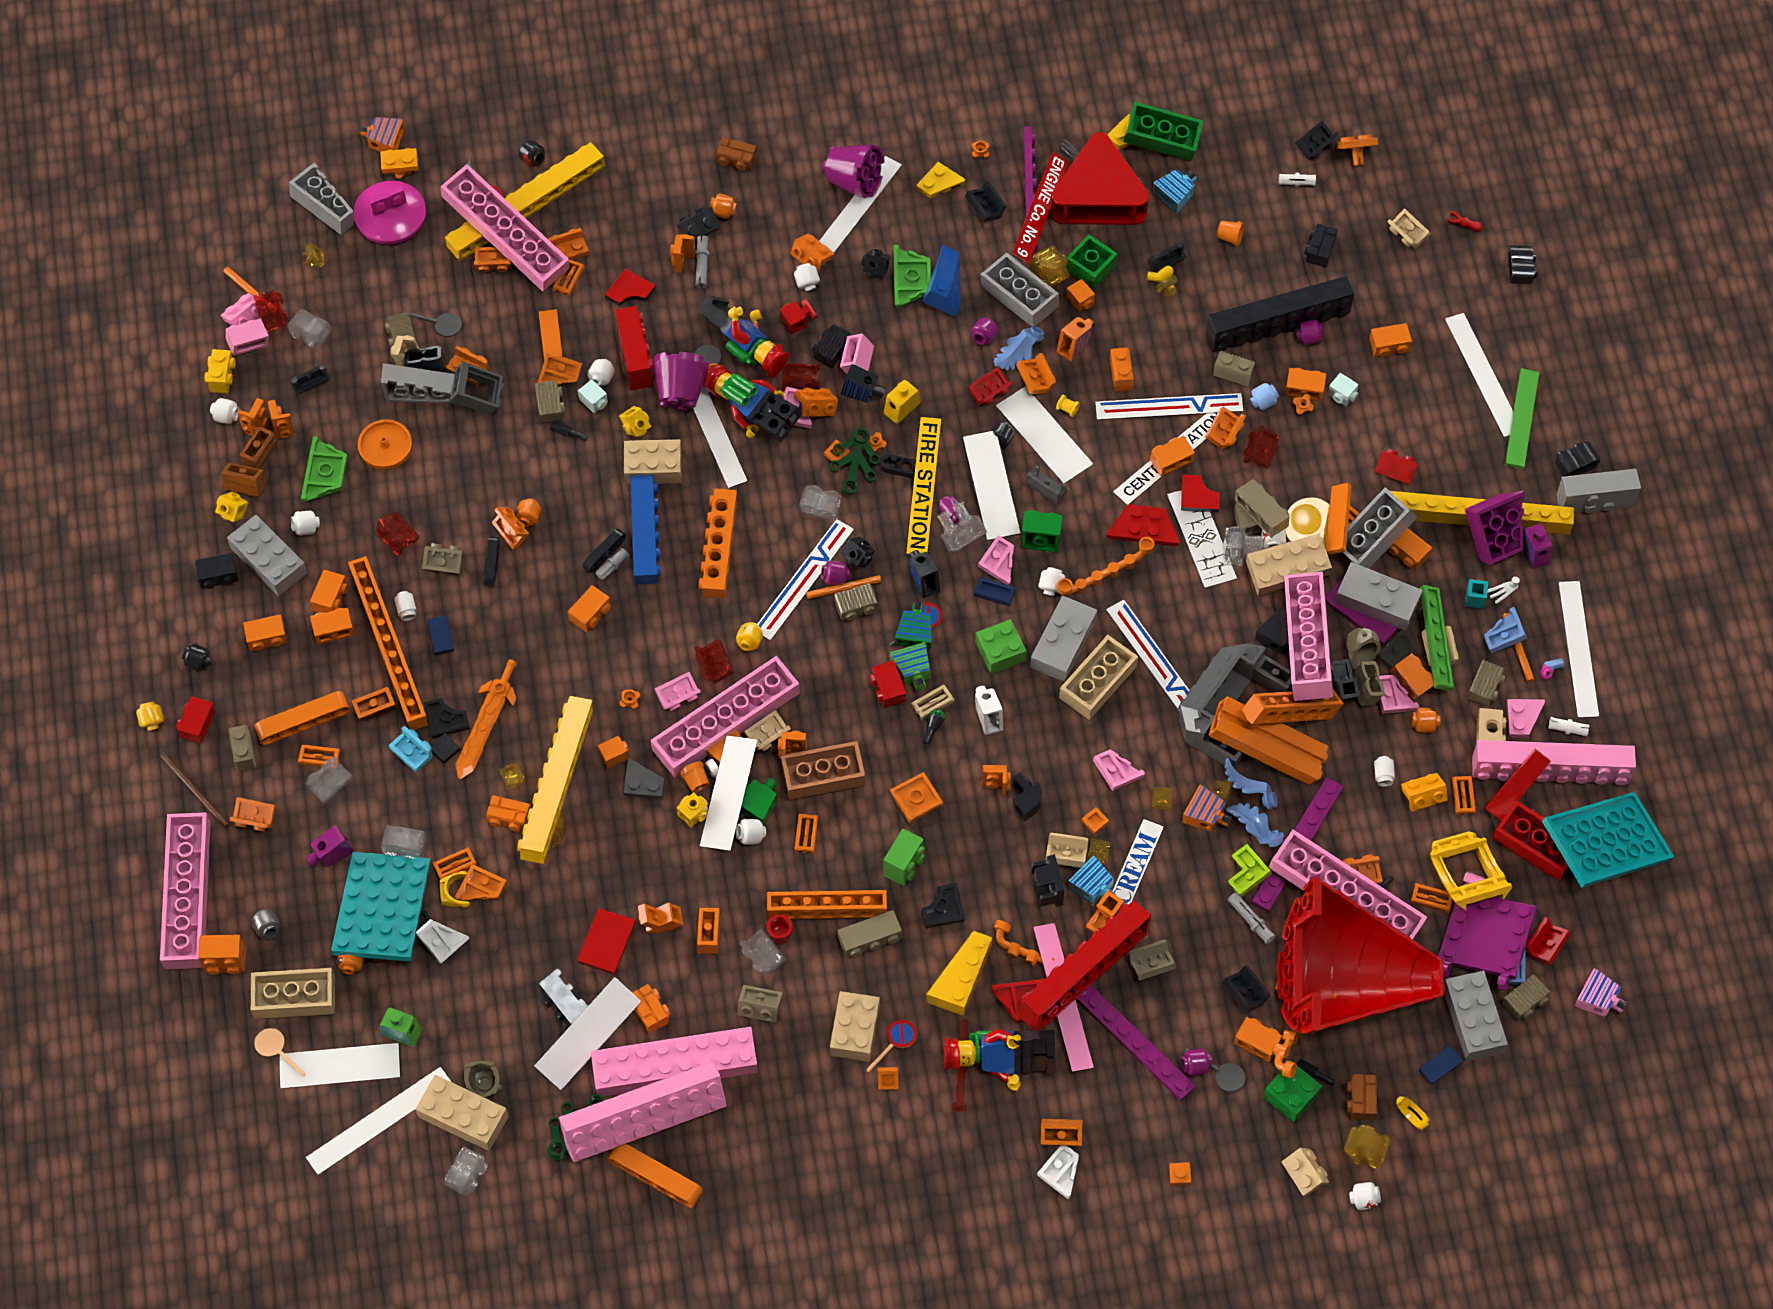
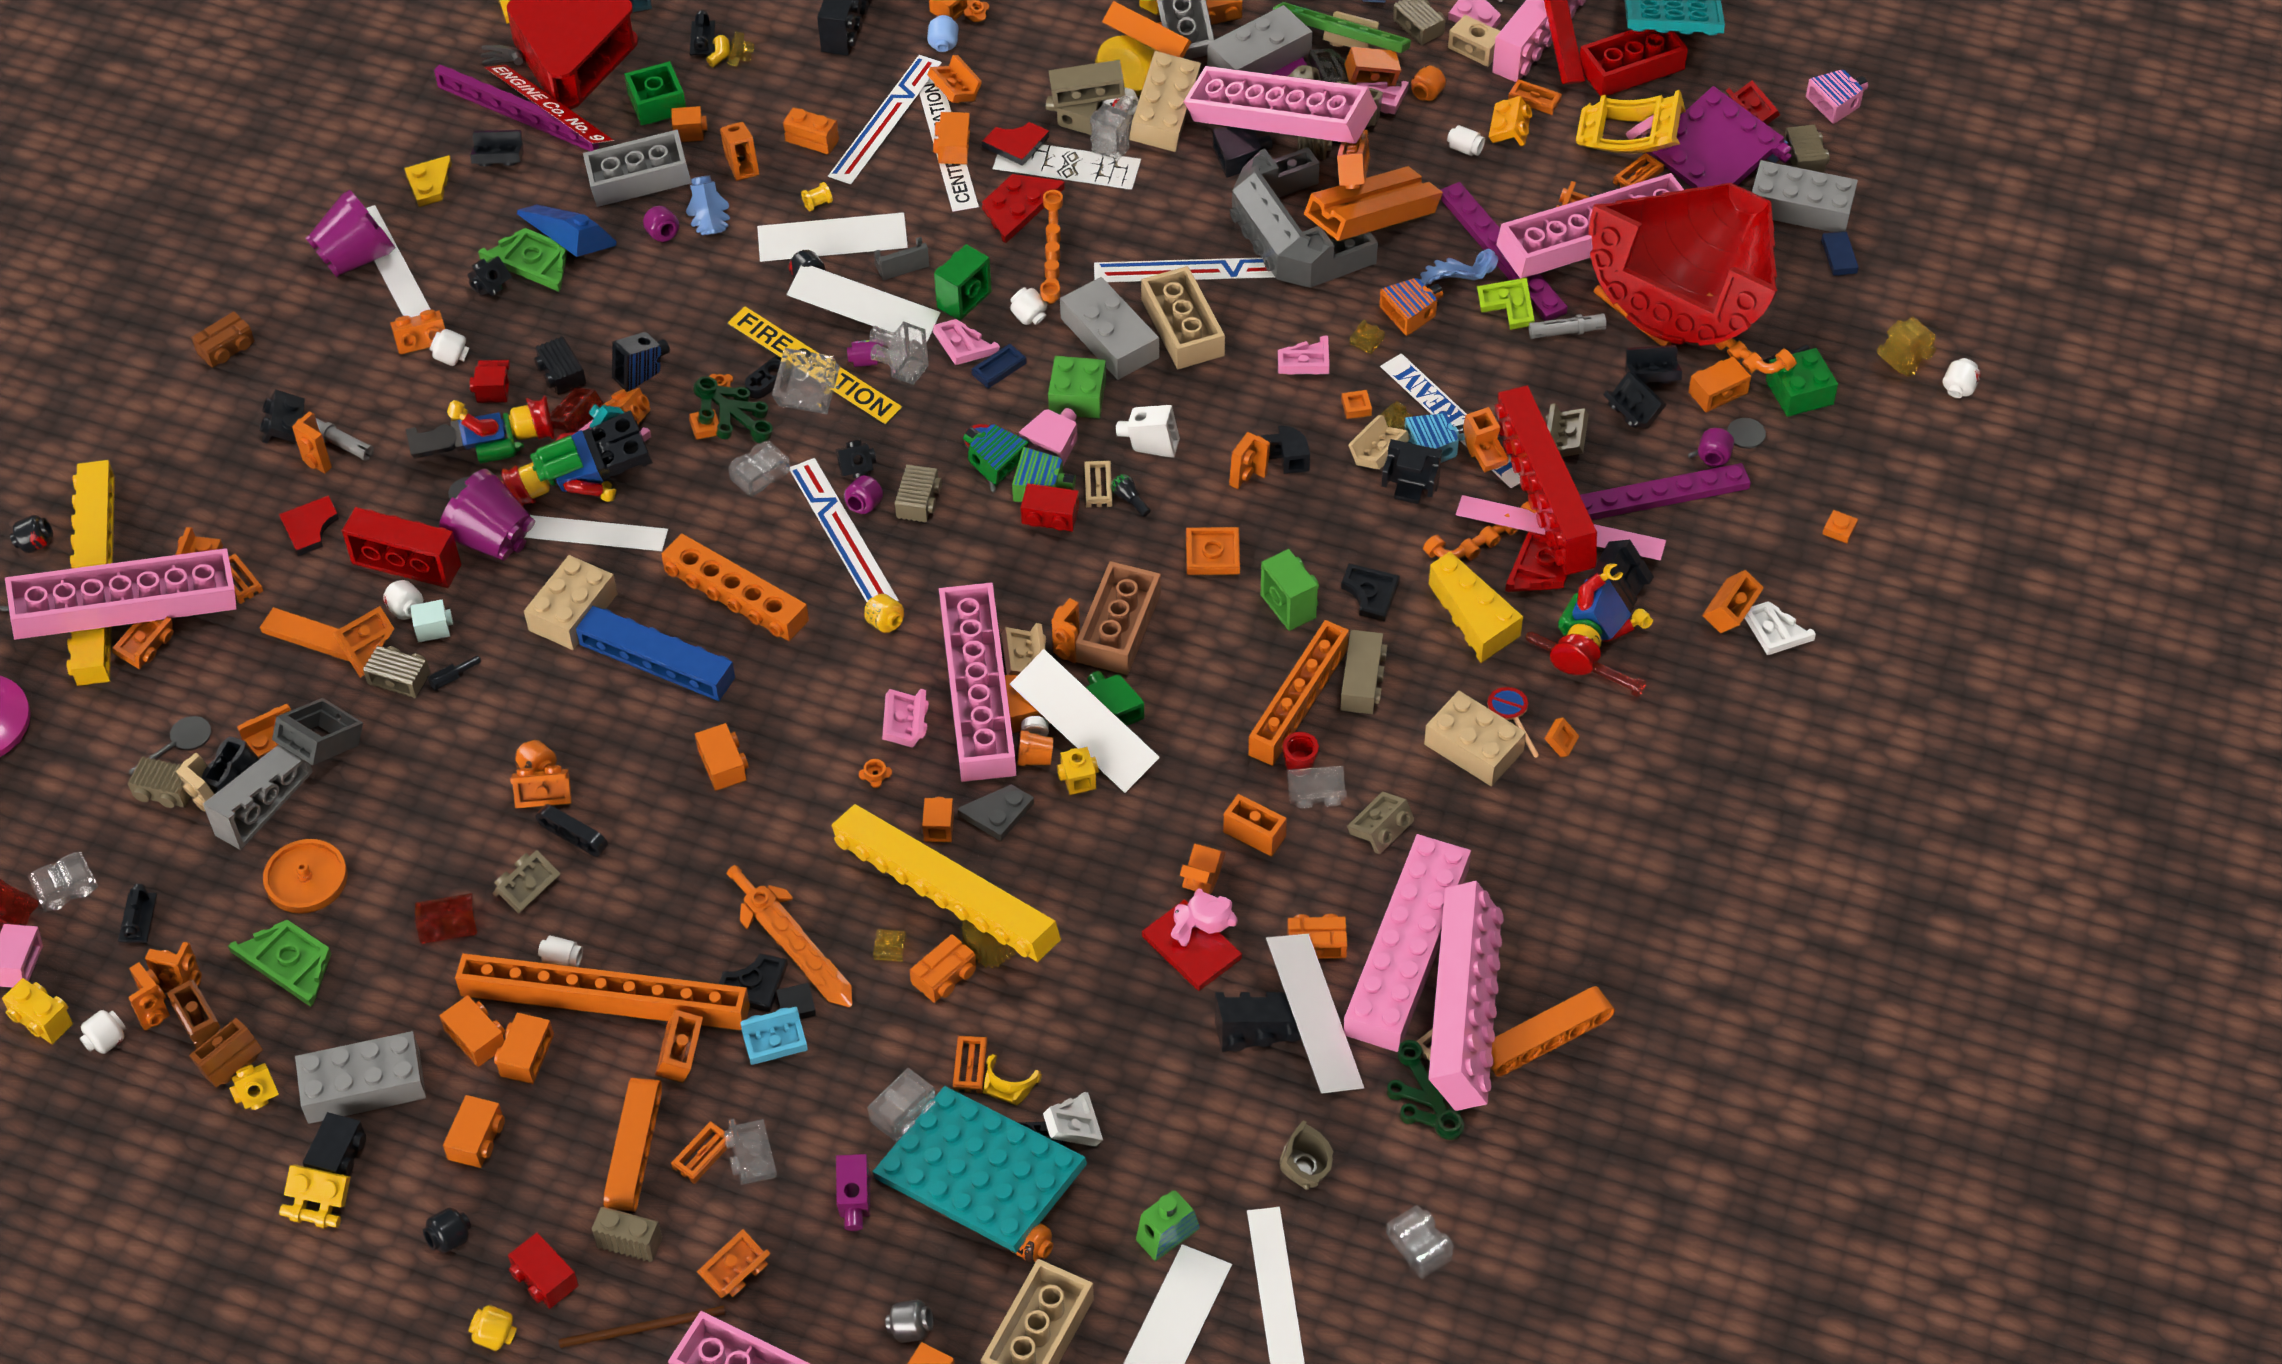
camera: 60 degrees left, 10 degrees down
white head [291,511,320,536] -> none
tan brick [415,1075,509,1151] -> none
dark blue tile [428,616,454,655] -> none
orange wing [454,864,508,901] -> none
black beam [583,528,626,573] -> none
light grey axle [596,548,629,580] -> none
yellow brick [619,406,651,437] -> none
clear red bracket [694,639,734,684] -> none
orange head [709,193,737,219] -> none
white head [736,819,766,845] -> none
orange tile [794,814,818,854] -> none
orange bar [806,575,881,599] -> none
bright pink brick [840,334,874,374] -> none
yellow torso [884,380,921,424] -> none
black torso [909,550,940,598] -> none
red bracket [967,367,1013,405] -> none
orange plate [972,140,989,158] -> none
orange bracket [1016,353,1056,394] -> none
clear yellow brick [1030,245,1070,287] -> none
clear yellow tile [1211,780,1233,805] -> none
dark tan brick [1213,351,1255,386] -> none
medium blue plant [1225,758,1278,810] -> none
clear red bracket [1243,426,1280,469] -> none
tan bracket [1282,1148,1329,1196] -> none
dark orange brick [1347,1074,1377,1120] -> none
yellow helmet [1396,1096,1430,1130] -> none
none -> yellow plate [279,1165,351,1229]
none -> teal tile [589,404,625,428]
none -> clear piece [772,348,840,414]
none -> bright pink torso [1019,408,1078,466]
none -> bright pink animal [1171,889,1238,946]
none -> black bracket [1603,372,1667,429]

